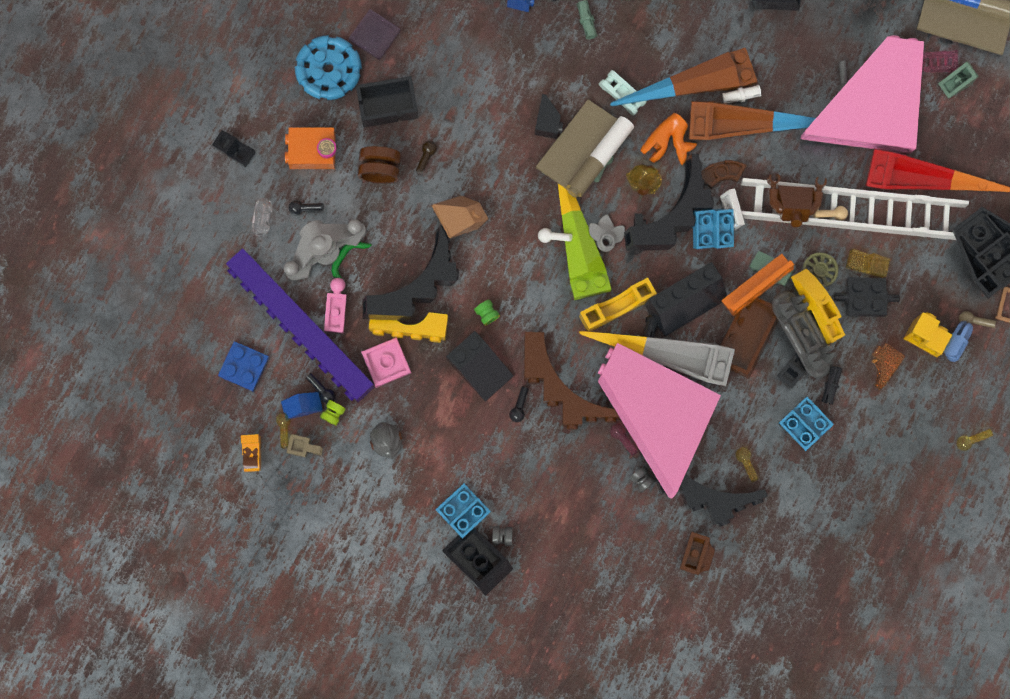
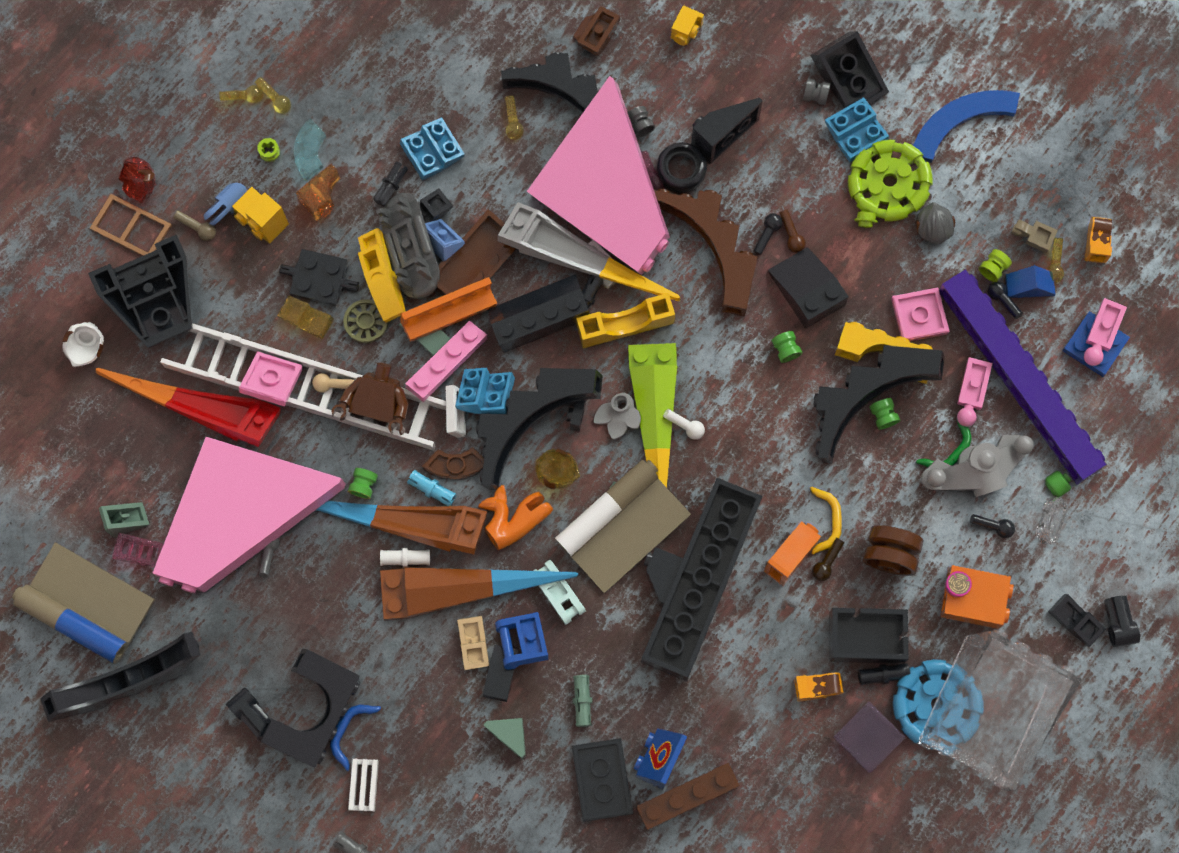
camera: 165 degrees left, 5 degrees down
medium nougat slope [432,196,488,239] -> none
none -> bright pink tile [239,351,302,407]
none -> clear yellow bar [255,76,292,114]
none -> lime bush [257,138,280,162]
none -> clear light blue tile [294,118,326,182]
none -> bright green wheel [348,468,378,499]
none -> bright pink plate [405,321,487,402]
none -> medium azure pin [407,470,457,506]
none -> medium blue slope [425,219,465,261]
none -> tan slope [457,615,489,670]
none -> black slope [483,645,519,702]
none -> blue plate [495,612,548,670]
none -> black brick [641,478,763,682]
none -> black wheel [656,142,707,193]
none -> yellow brick [671,5,704,46]
none -> black slope [691,98,763,164]
none -> orange slope [764,521,821,586]
none -> reddish brown bar [779,209,806,253]
none -> leg [794,673,844,702]
none -> yellow animal [810,487,842,554]
none -> lime plate [847,140,933,221]
none -> lime plate [854,211,878,228]
none -> black pin [858,663,910,686]
none -> bright green wheel [869,398,901,430]
none -> blue tile [913,90,1020,163]
none -> clear windscreen [917,629,1082,791]
none -> bright green piece [1045,471,1071,497]
none -> bright pink plate [1084,298,1127,366]
none -> black piece [1104,595,1140,647]

